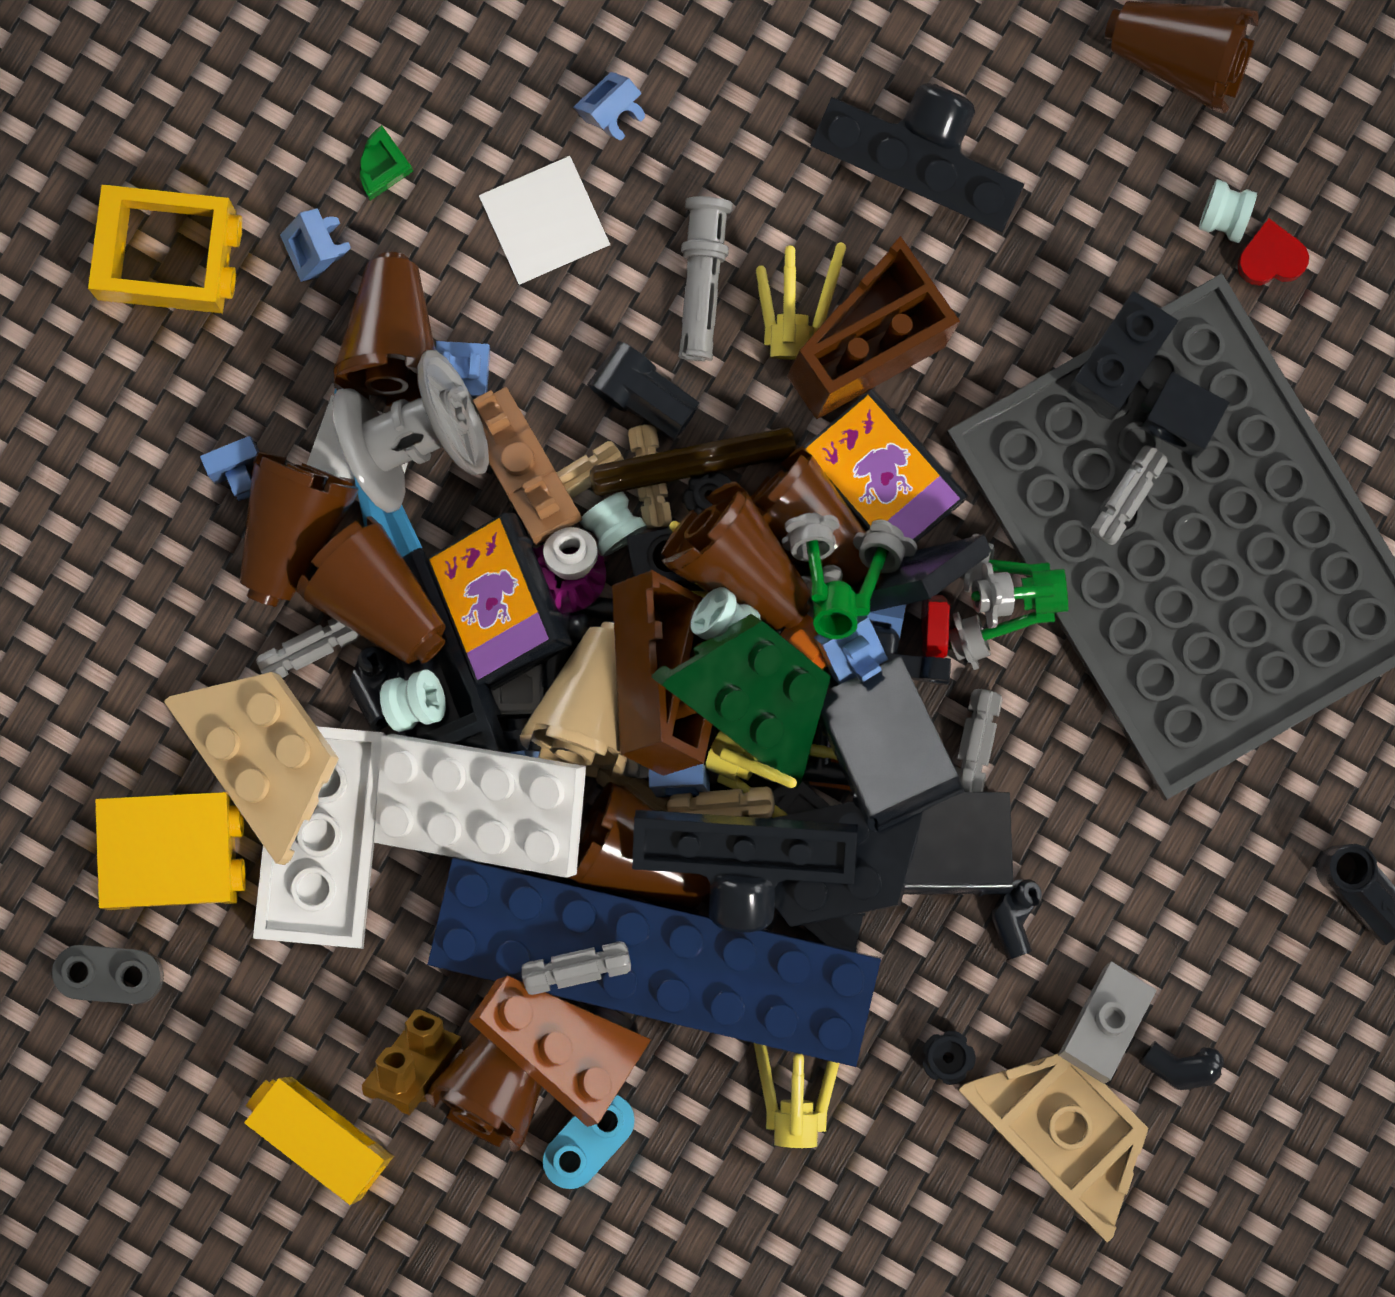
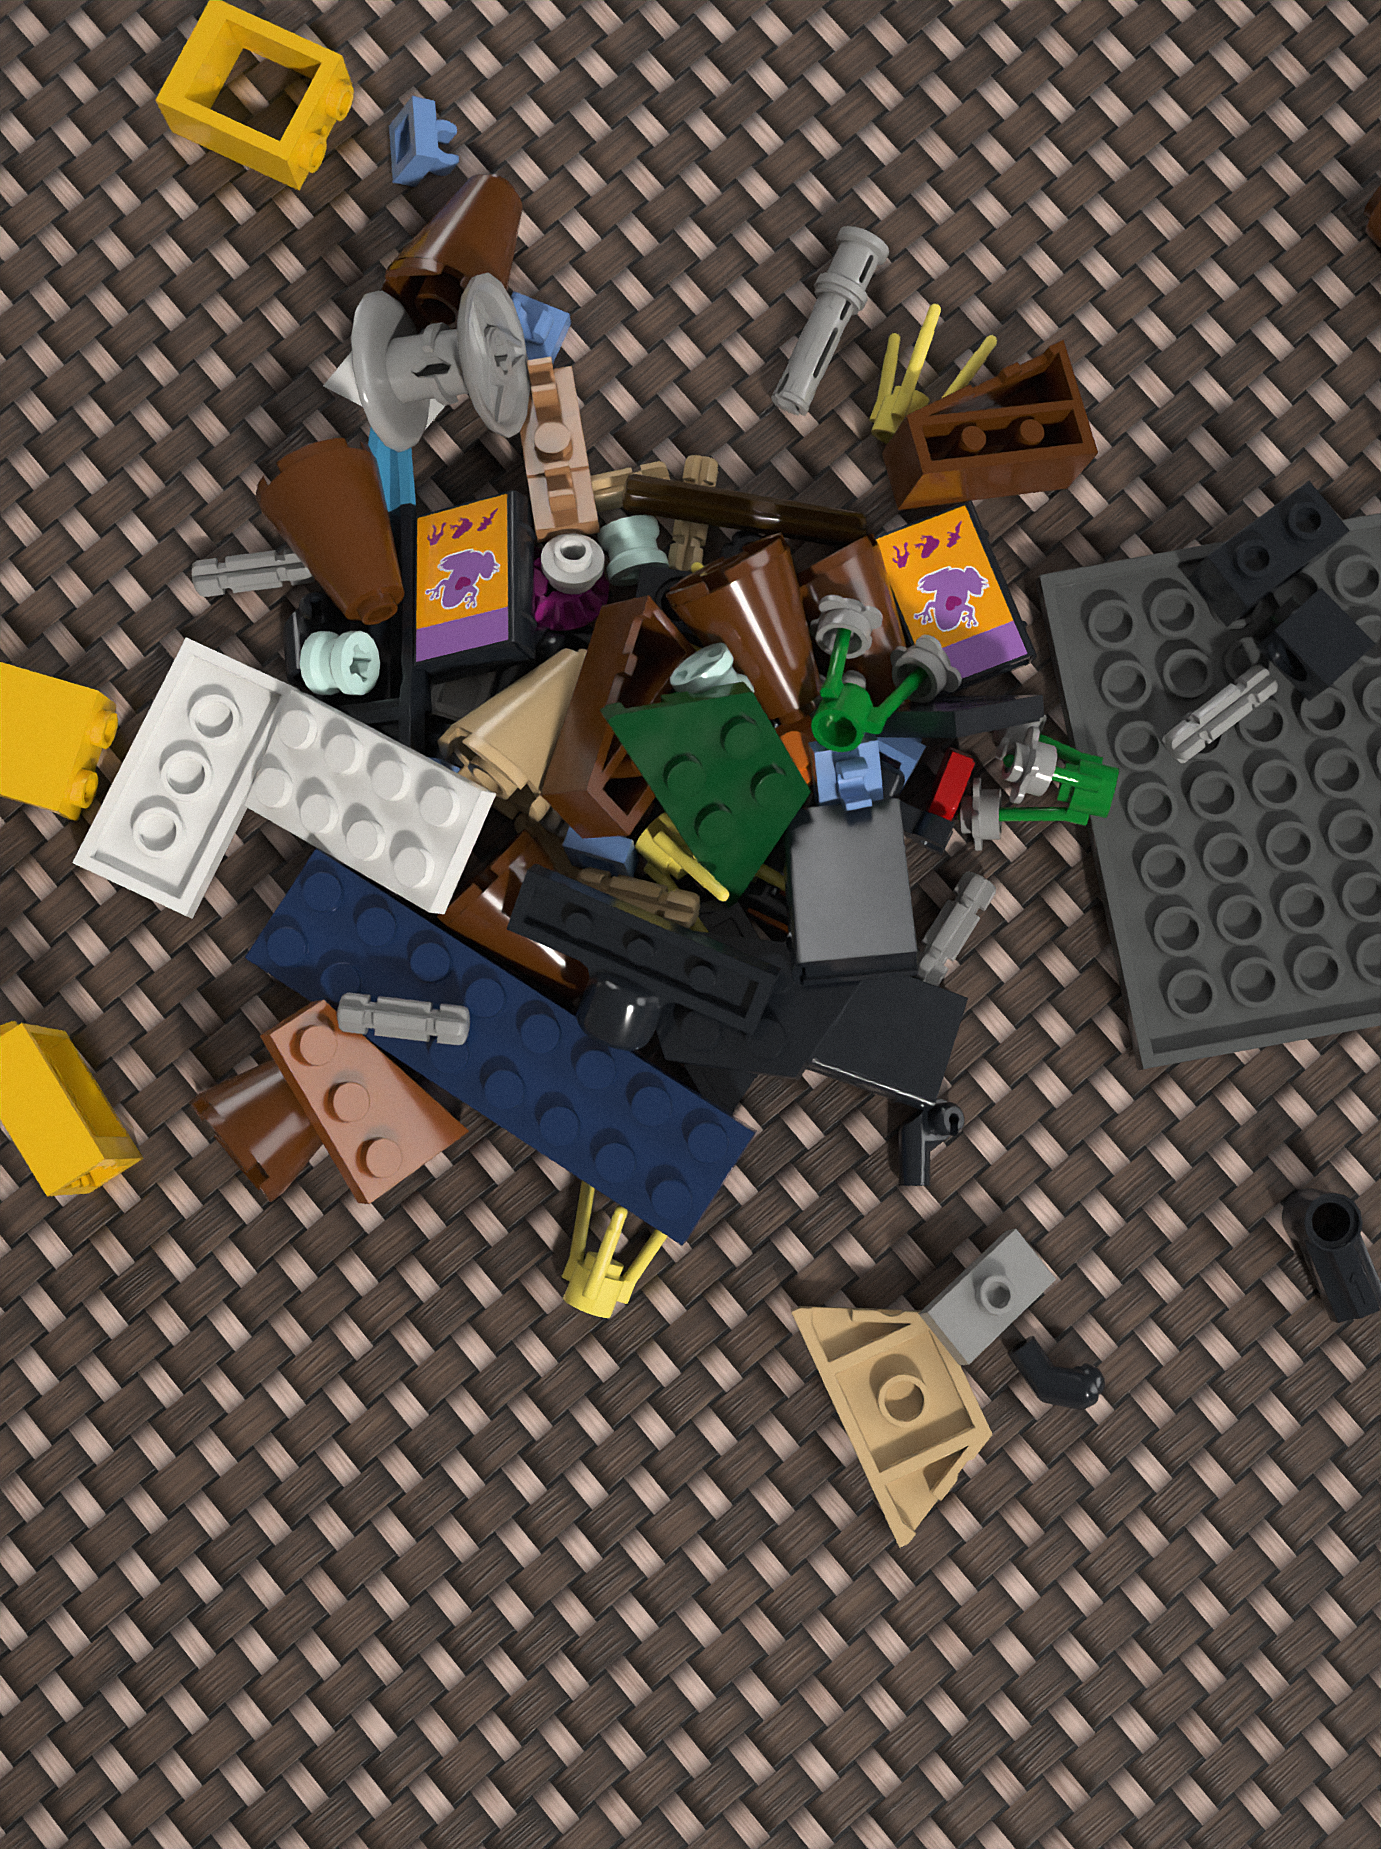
camera: 25 degrees right, 0 degrees up
tan wing [164,672,339,865] -> none
medium blue tile [200,436,259,501] -> none
reddish brown cone [240,452,359,607] -> none
green tile [360,125,413,201] -> none
pearl gold hips [362,1010,462,1116] -> none
white sticker [479,156,610,285] -> none
medium azure plate [543,1095,635,1189] -> none
medium blue tile [573,72,645,140] -> none
black piece [587,341,700,442] -> none
black plate [810,83,1025,232] -> none
black plate [922,1030,976,1085] -> none

